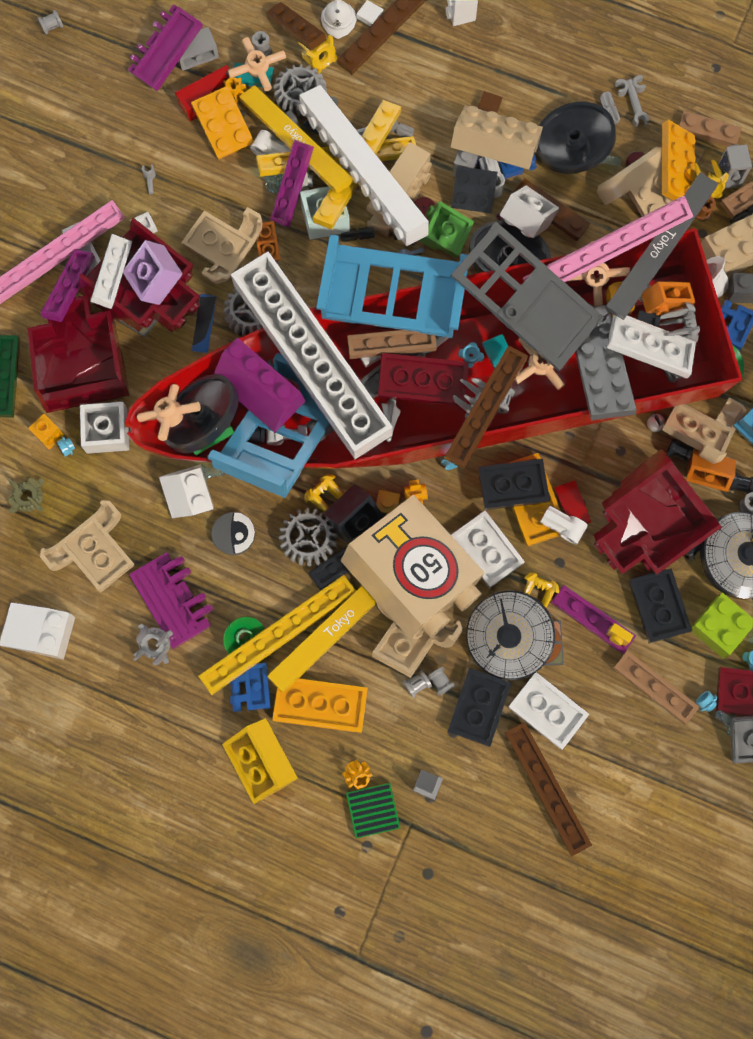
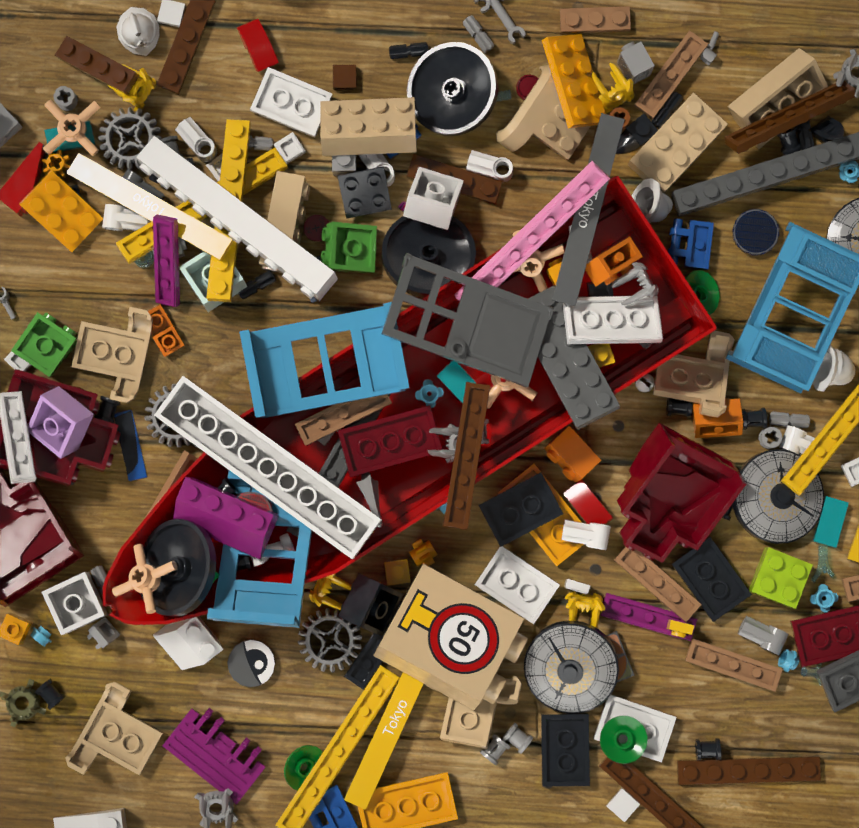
camera: 20 degrees left, 10 degrees up
none -> bright green plate [11,312,77,378]
none -> black bush [34,678,66,710]
none -> light grey tile [87,617,120,649]
none -> black bush [94,396,121,424]
none -> white piece [175,117,217,163]
none -> red slope [236,18,279,72]
none -> white plate [250,67,333,138]
none -> white tile [273,132,306,164]
none -> black piece [389,42,429,59]
none -> white piece [466,150,513,182]
none -> orange brick [544,426,601,483]
none -> white tile [564,579,590,594]
none -> yellow plate [587,344,615,368]
none -> green dish [600,715,648,764]
none -> white tile [606,788,640,822]
none -> medium nougat plate [614,547,702,623]
none -> black plate [616,113,658,154]
none -> reddish brown plate [677,756,821,785]
none -> black bush [695,738,721,761]
none -> light grey piece [738,616,789,655]

